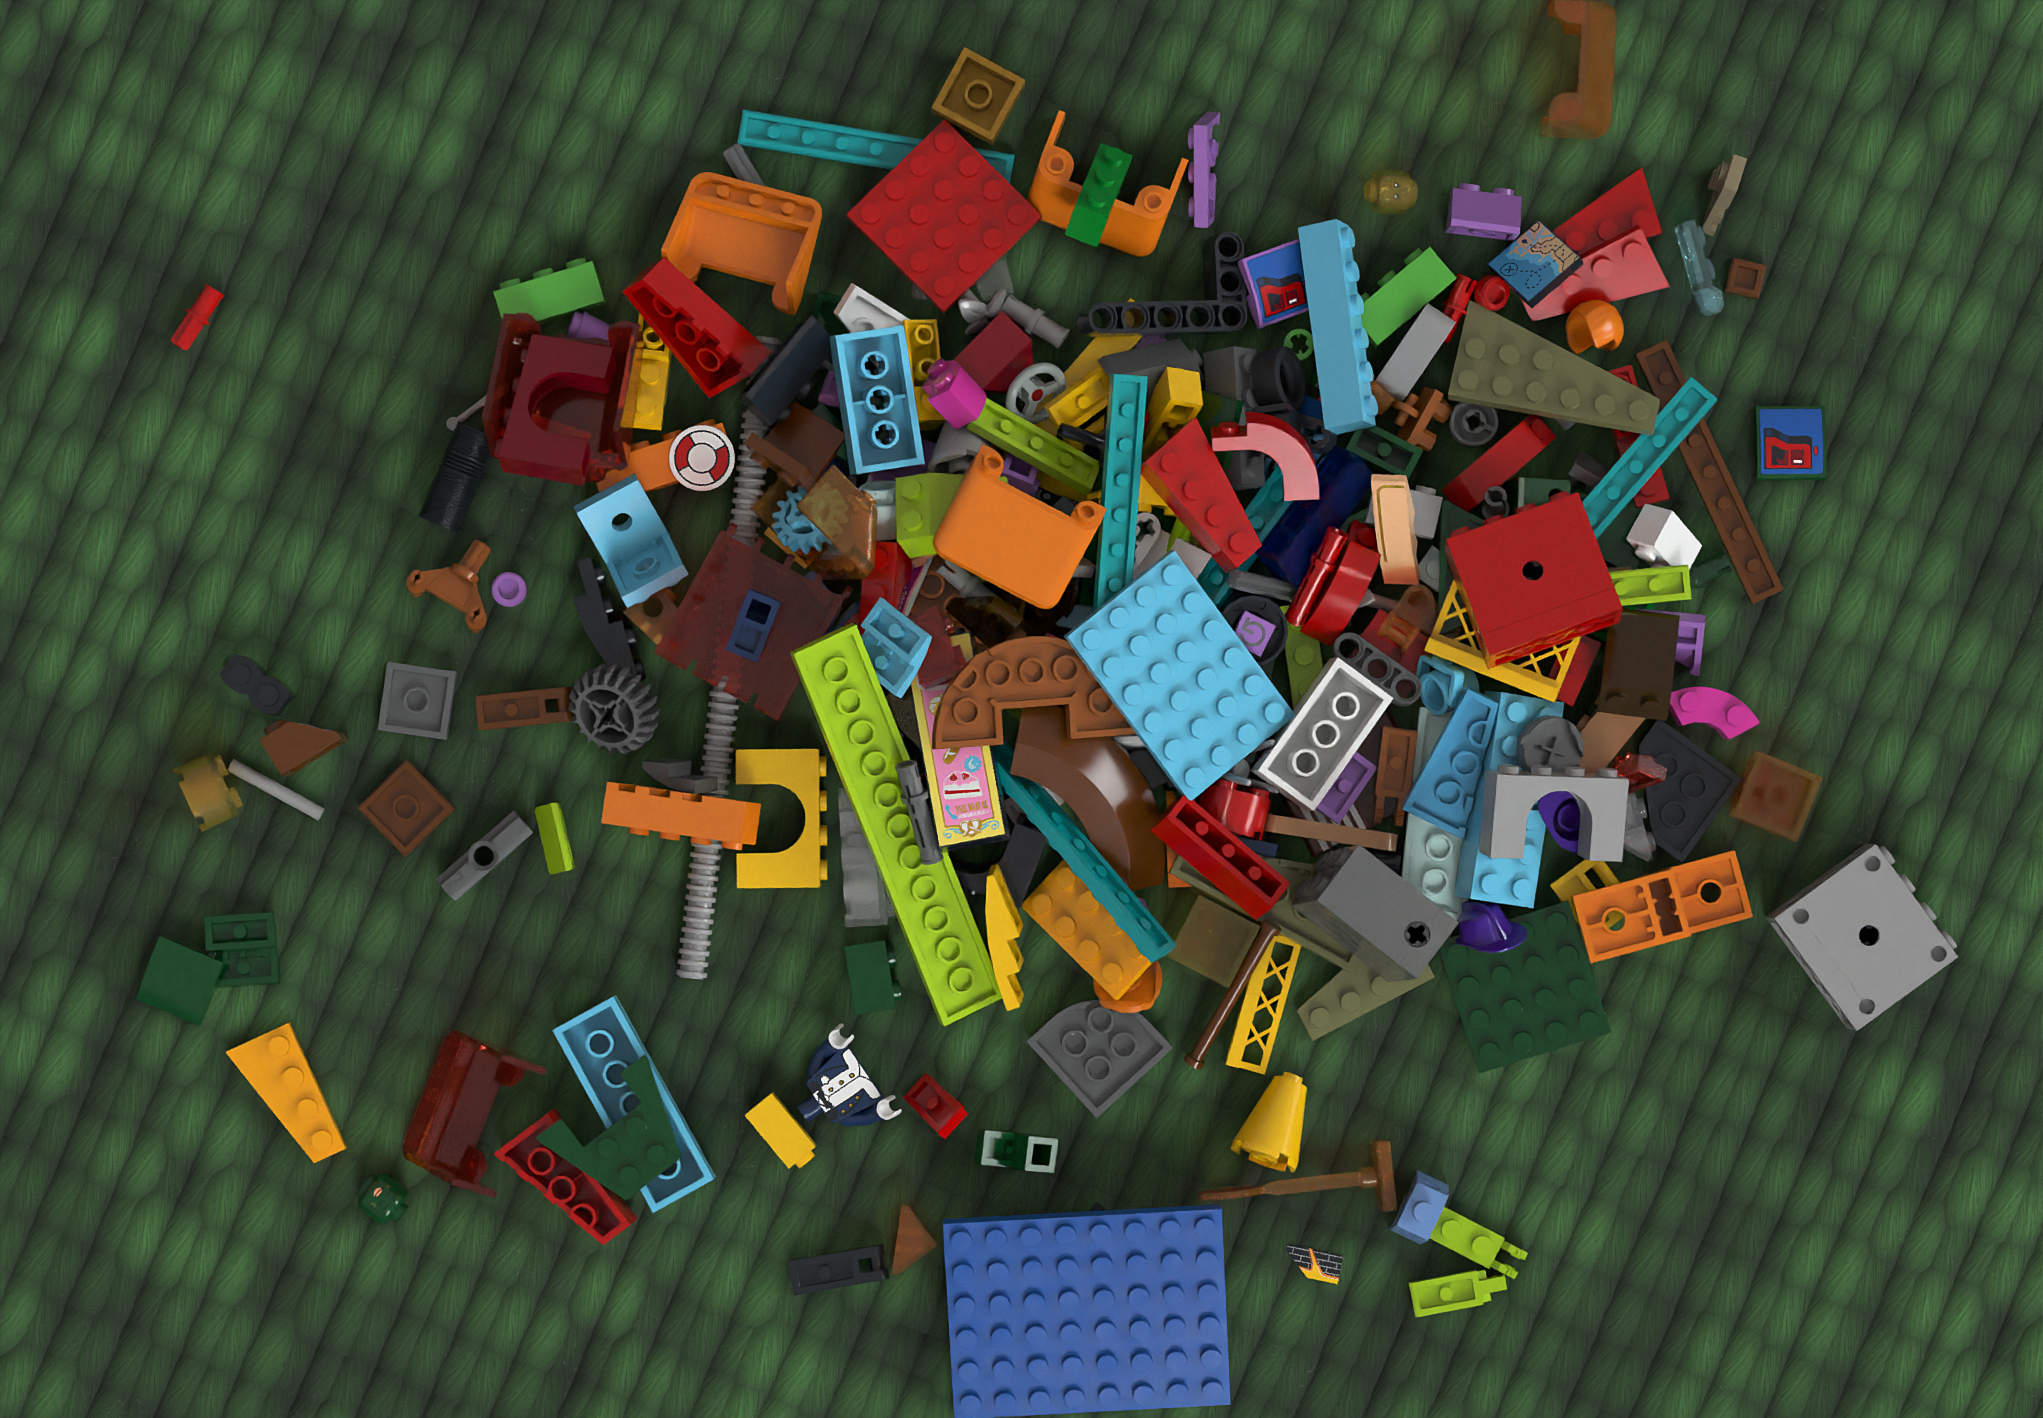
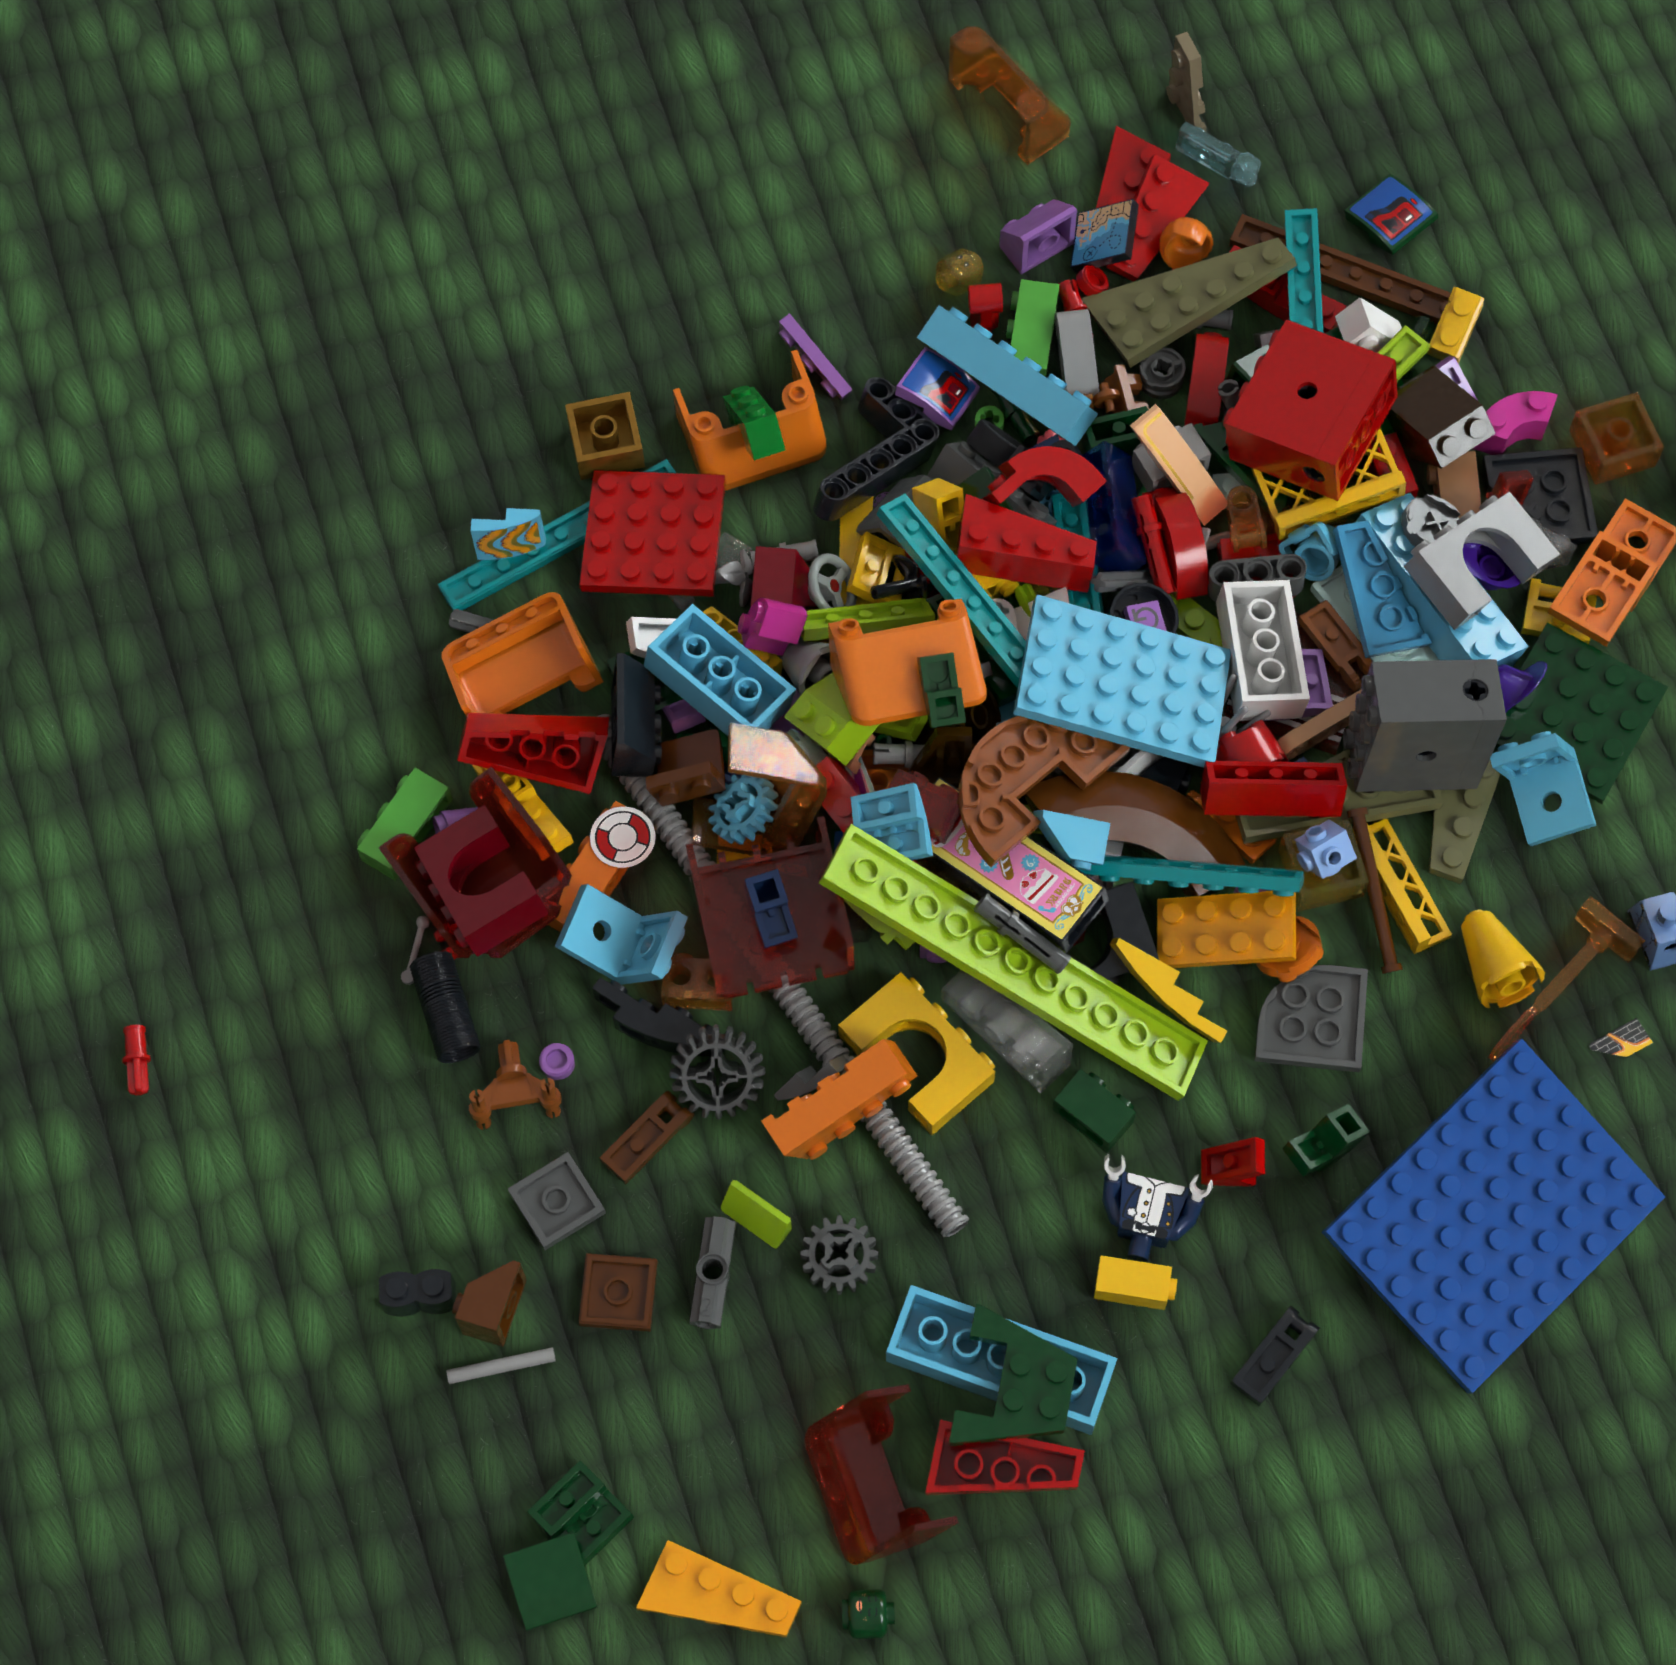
camera: 40 degrees left, 20 degrees down
clear yellow brick [173,752,243,832] -> none
clear orange slope [892,1203,938,1275] -> none
reddish brown tile [1724,257,1767,300] -> none
none -> slope [470,508,546,560]
none -> dark grey gear [800,1215,878,1295]
none -> dark green slope [917,652,966,728]
none -> red piece [968,283,1003,333]
none -> medium azure slope [1033,810,1110,871]
none -> light blue brick [1295,819,1357,879]
none -> yellow brick [1427,287,1484,364]
none -> medium azure bracket [1490,731,1597,846]

